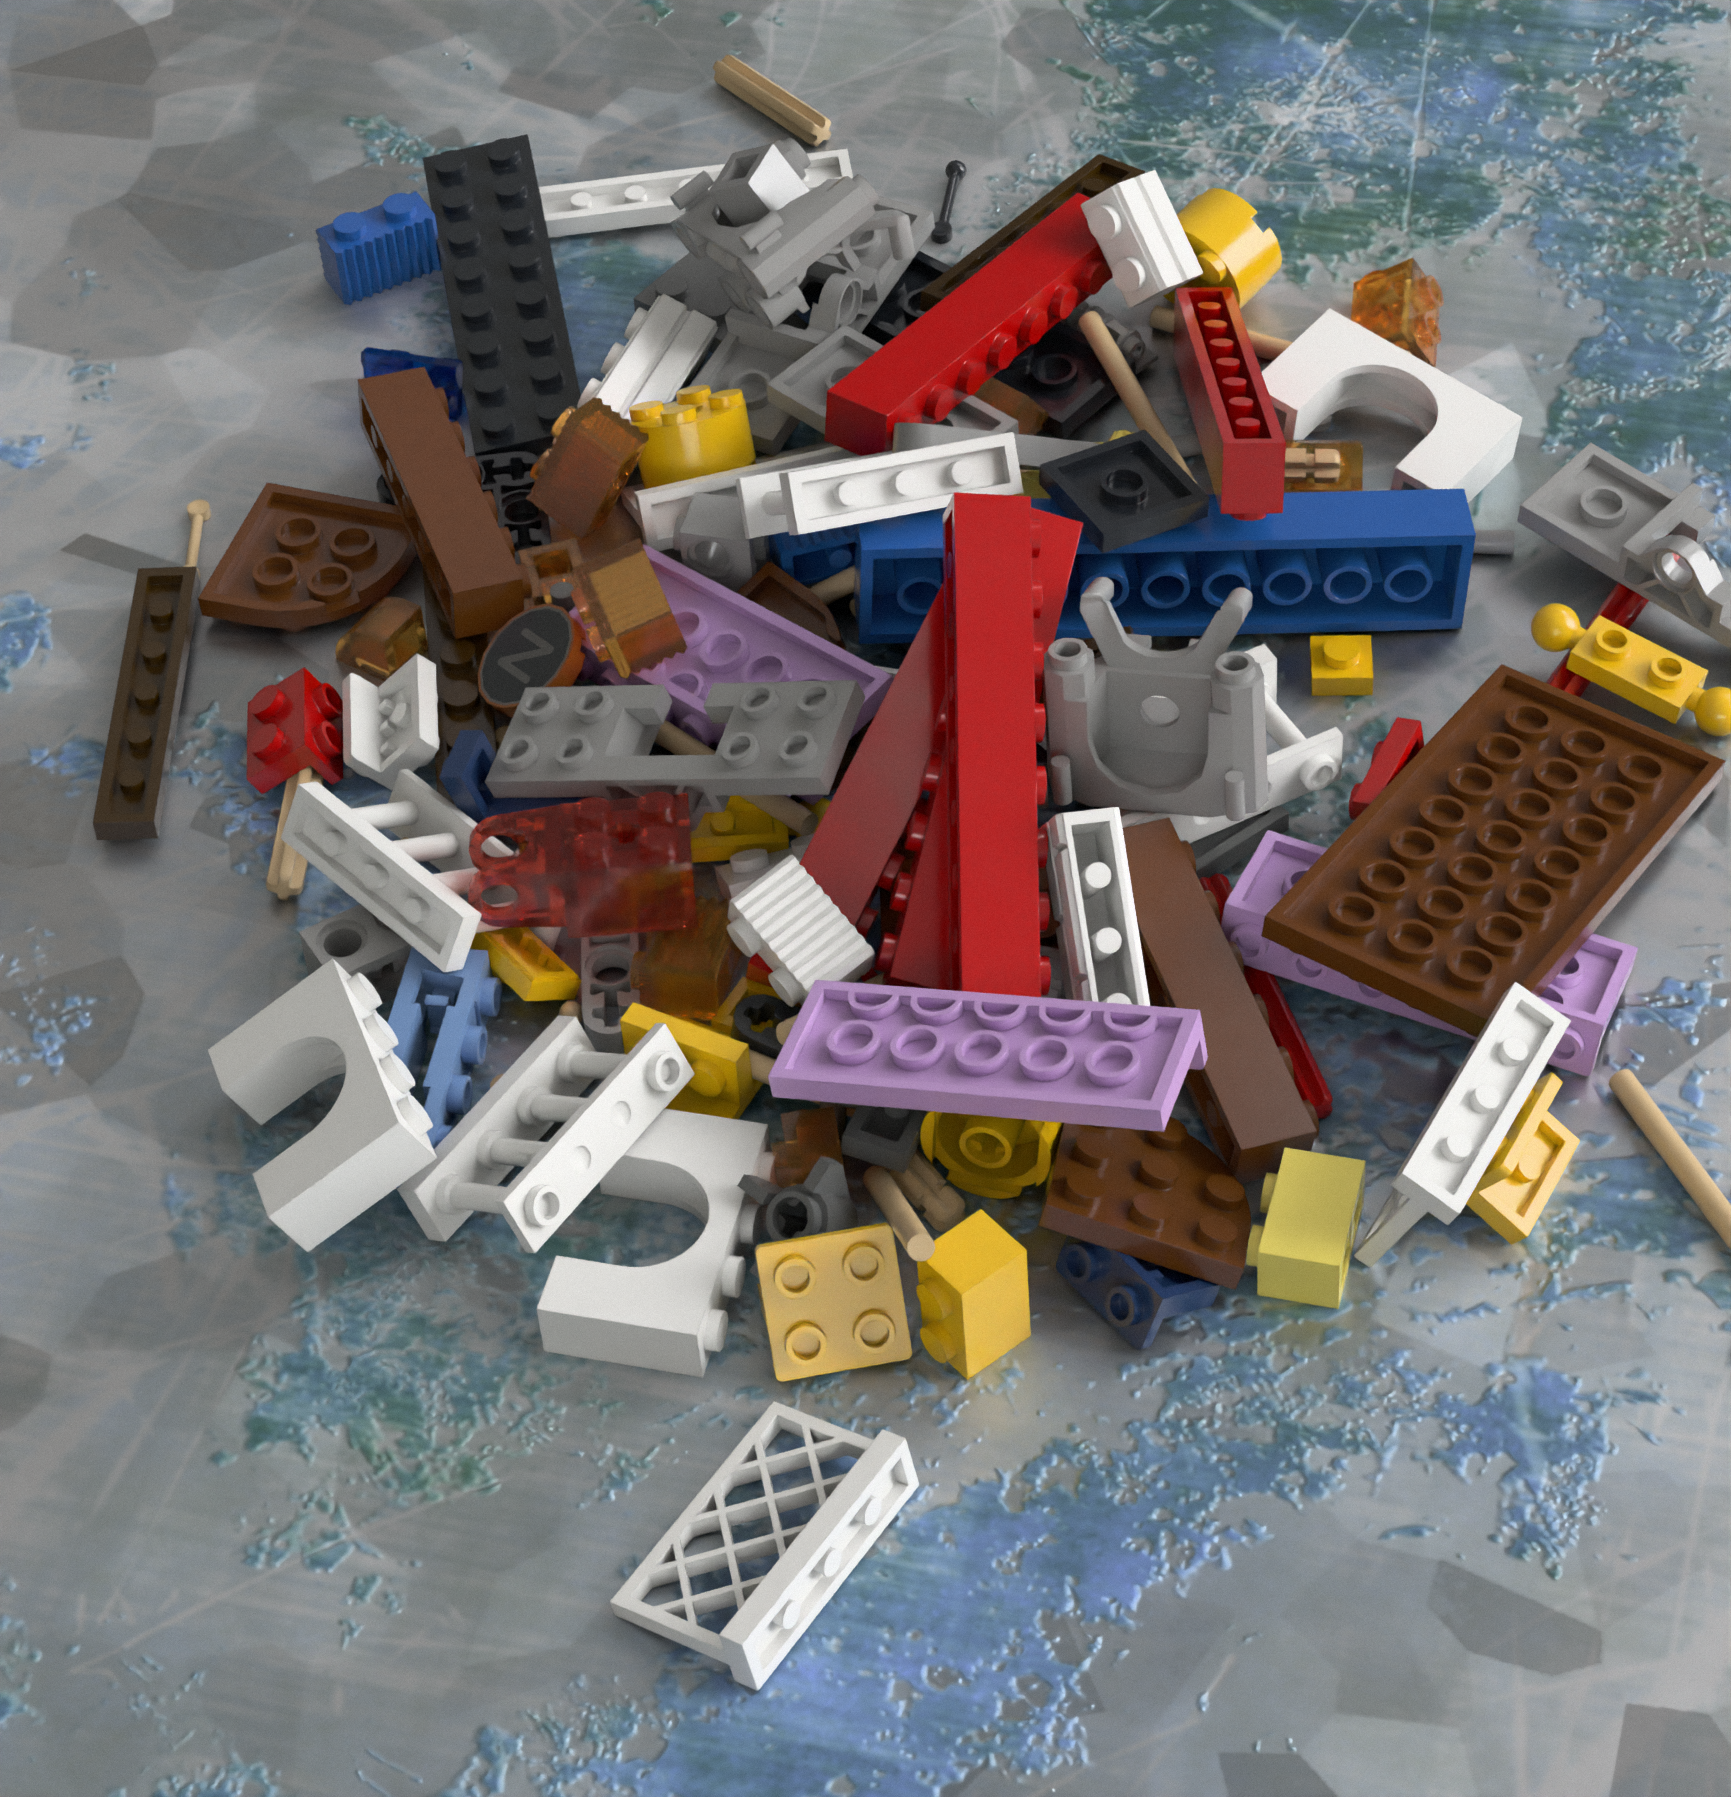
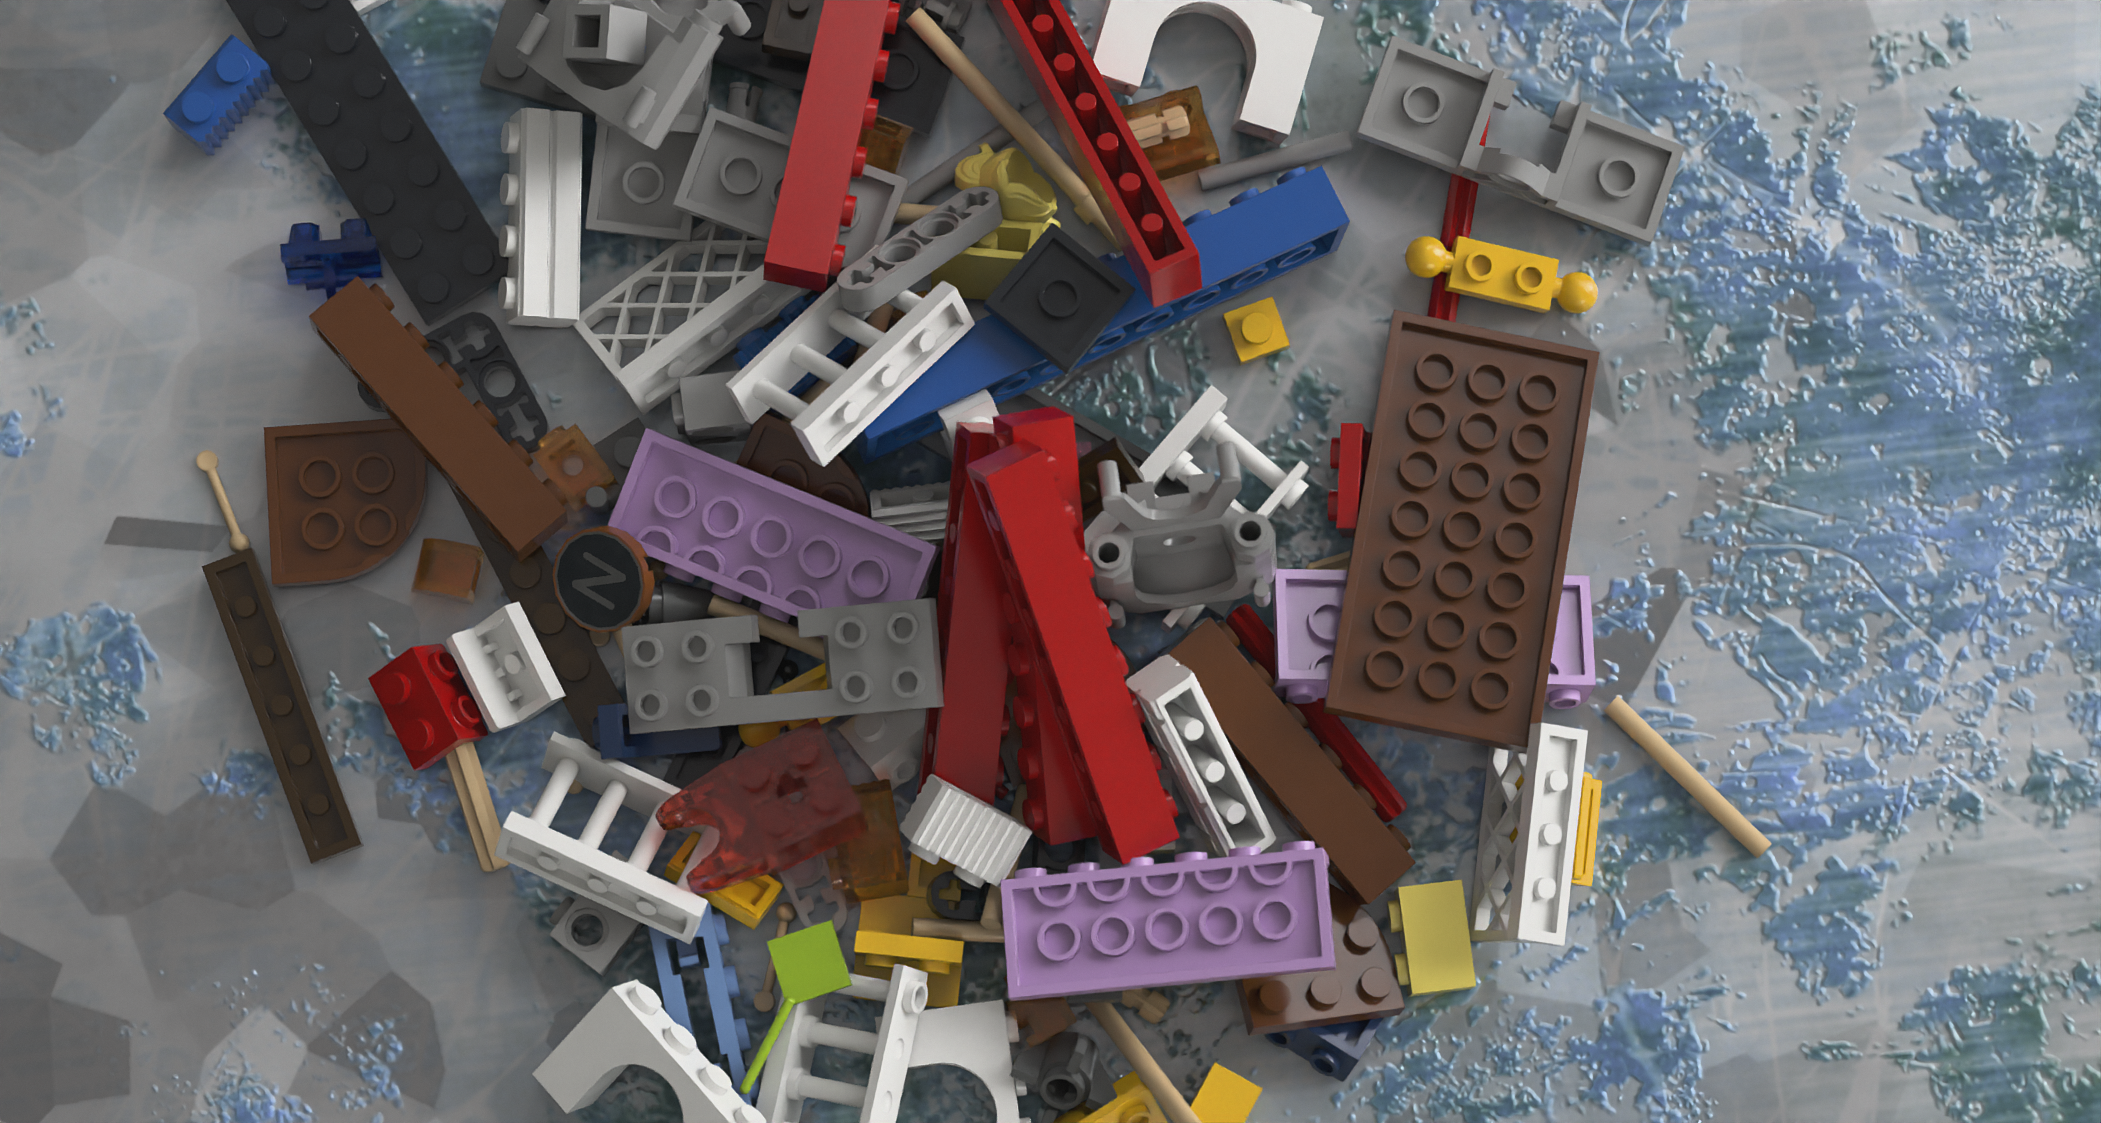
camera: 30 degrees left, 35 degrees up
clear orange brick [527,397,649,541] -> none
clear orange brick [570,538,687,679] -> none
yellow brick [629,385,756,489] -> none
none -> lime piece [739,920,852,1094]

